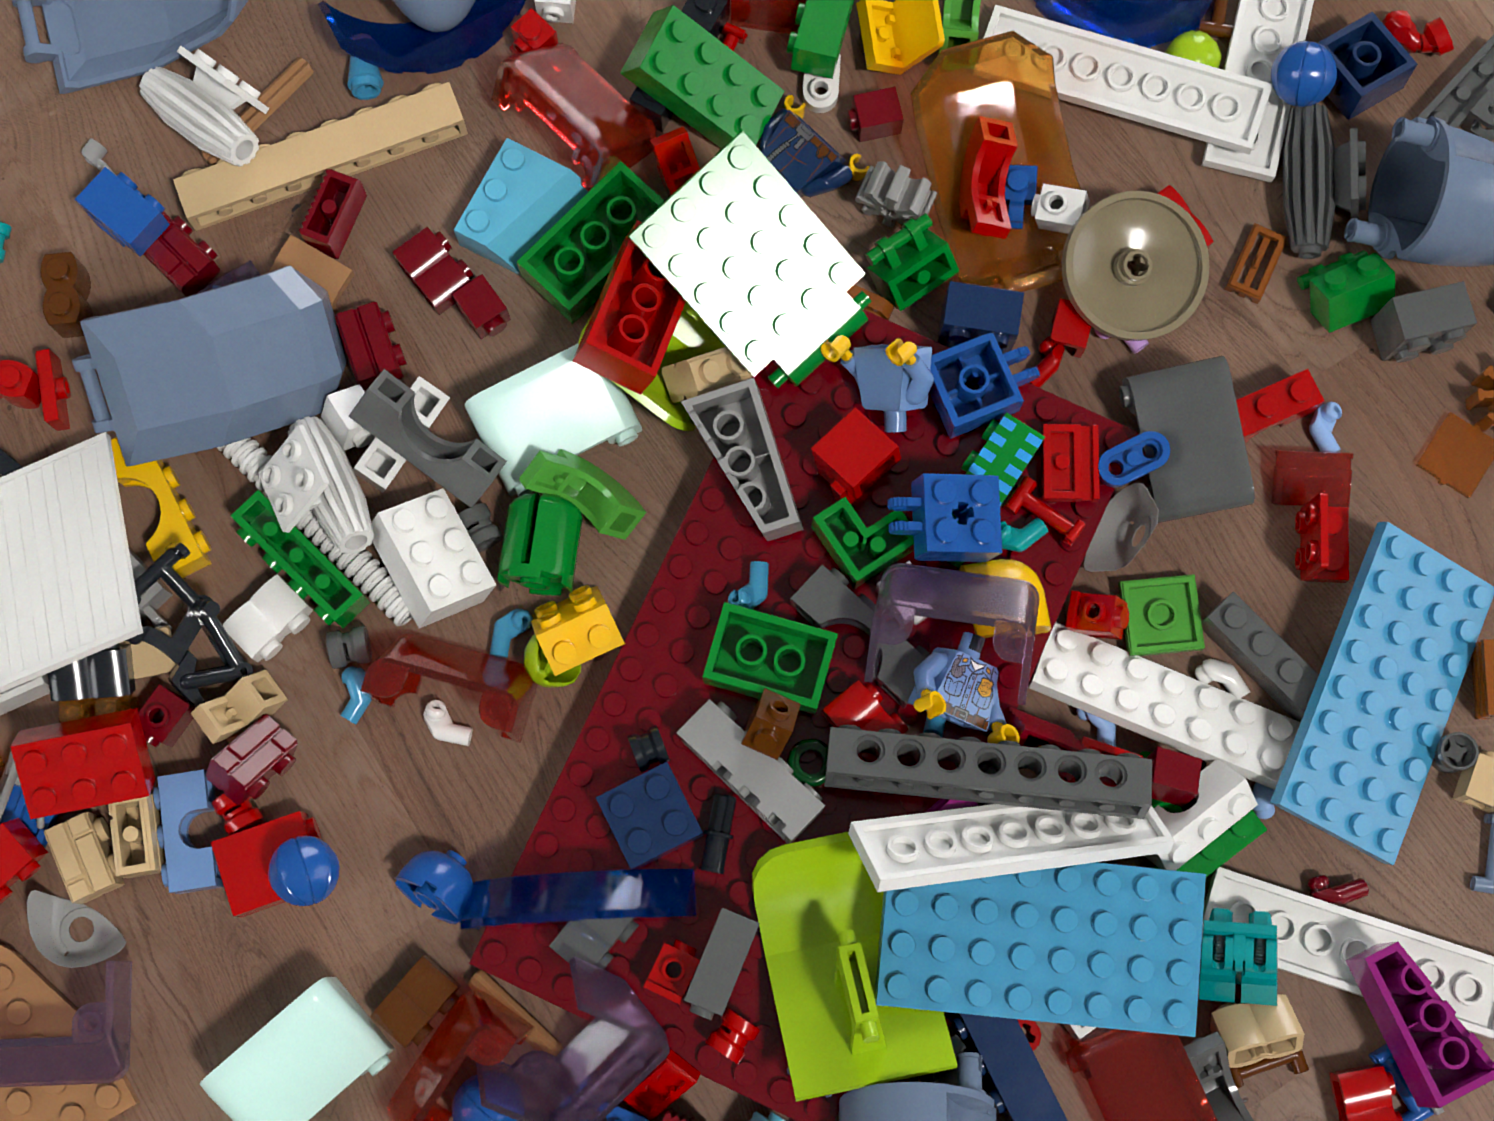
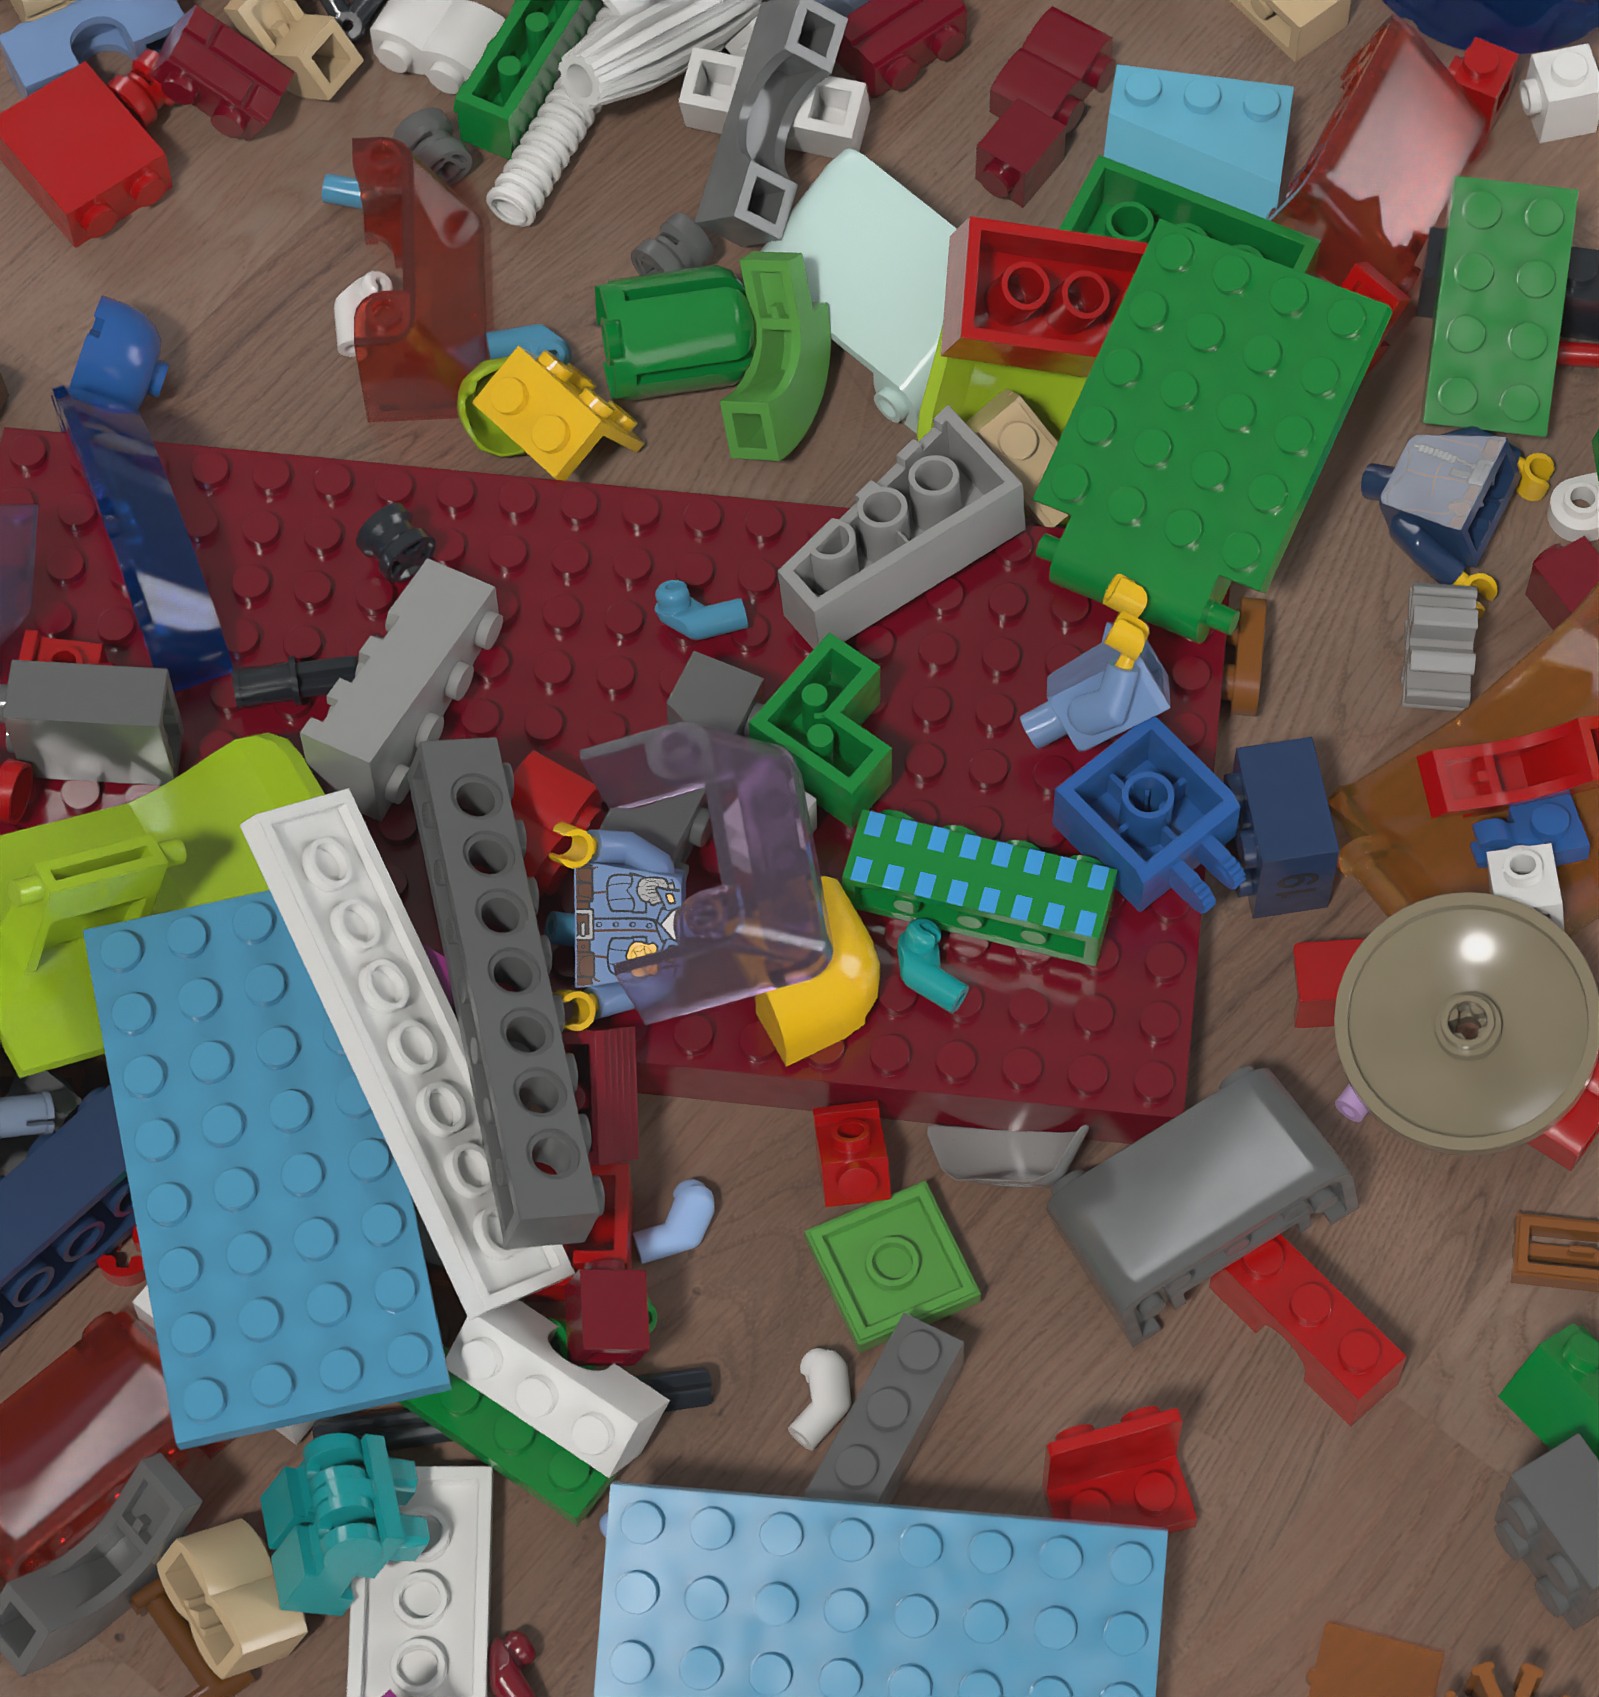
camera: 75 degrees right, 15 degrees down
blue piece [268,836,340,906] -> none
white brick [372,488,496,629] -> none
dark grey brick [549,883,639,977] -> none
dark blue brick [596,762,703,872] -> none
green brick [703,602,838,715] -> none
reddish brown brick [741,688,801,760] -> none
red plate [811,407,901,504] -> none
green brick [865,213,960,312] -> none
blue hinge [887,473,1002,562] -> none
red piece [1003,476,1086,547] -> none
white plate [1029,622,1301,790] -> none
red arm [1030,336,1065,388] -> none
red plate [1041,424,1100,502] -> none
blue plate [1098,431,1170,488] -> none
clear red plate [1271,450,1354,507] -> none
light blue arm [1309,401,1342,458] -> none

